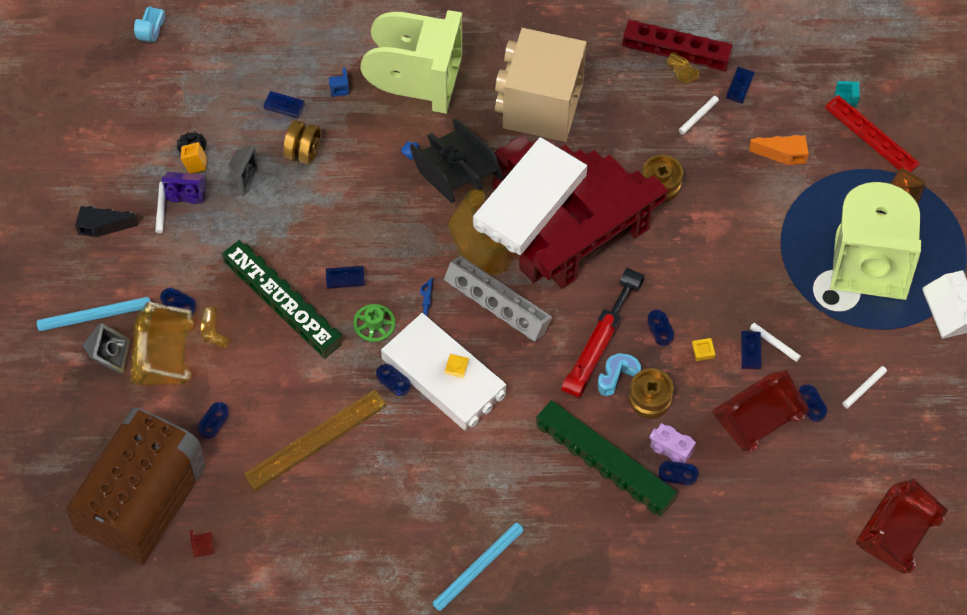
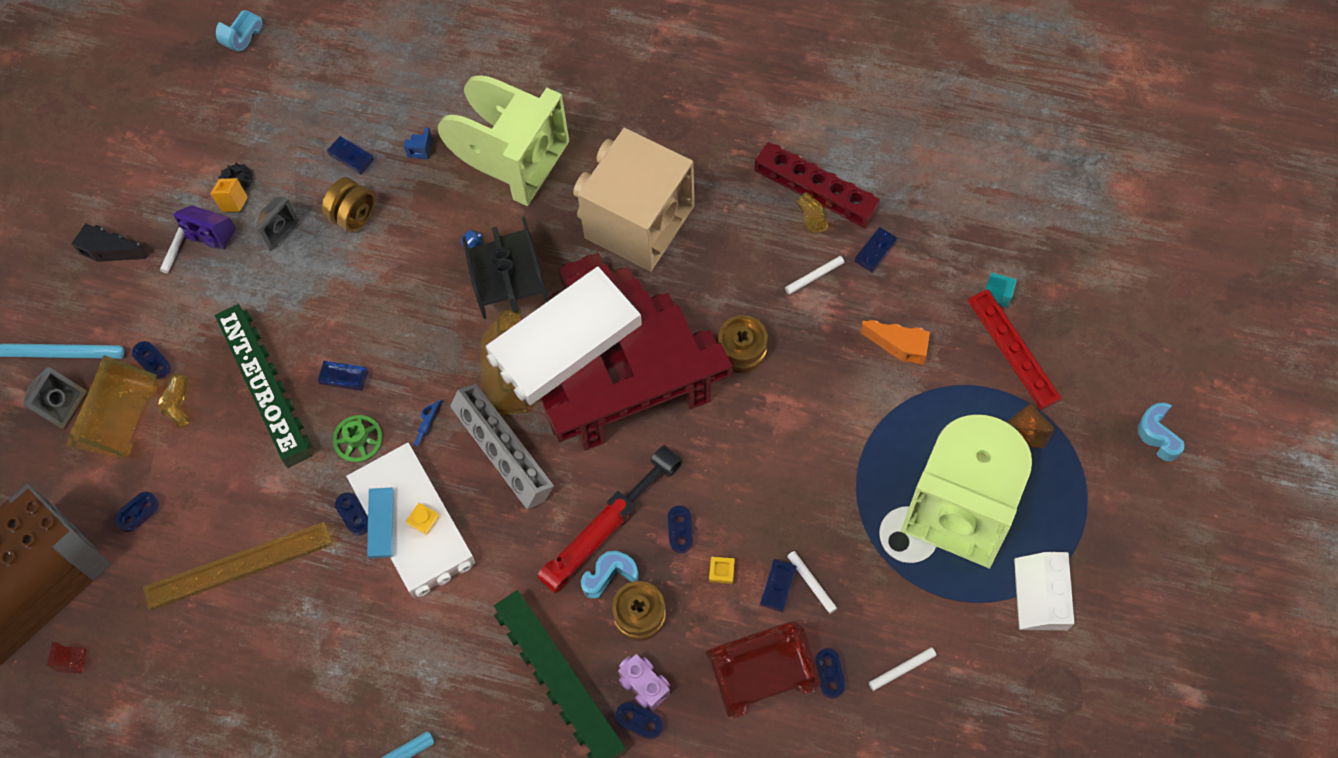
camera: 20 degrees right, 5 degrees up
none -> dark azure tile [367,487,394,559]

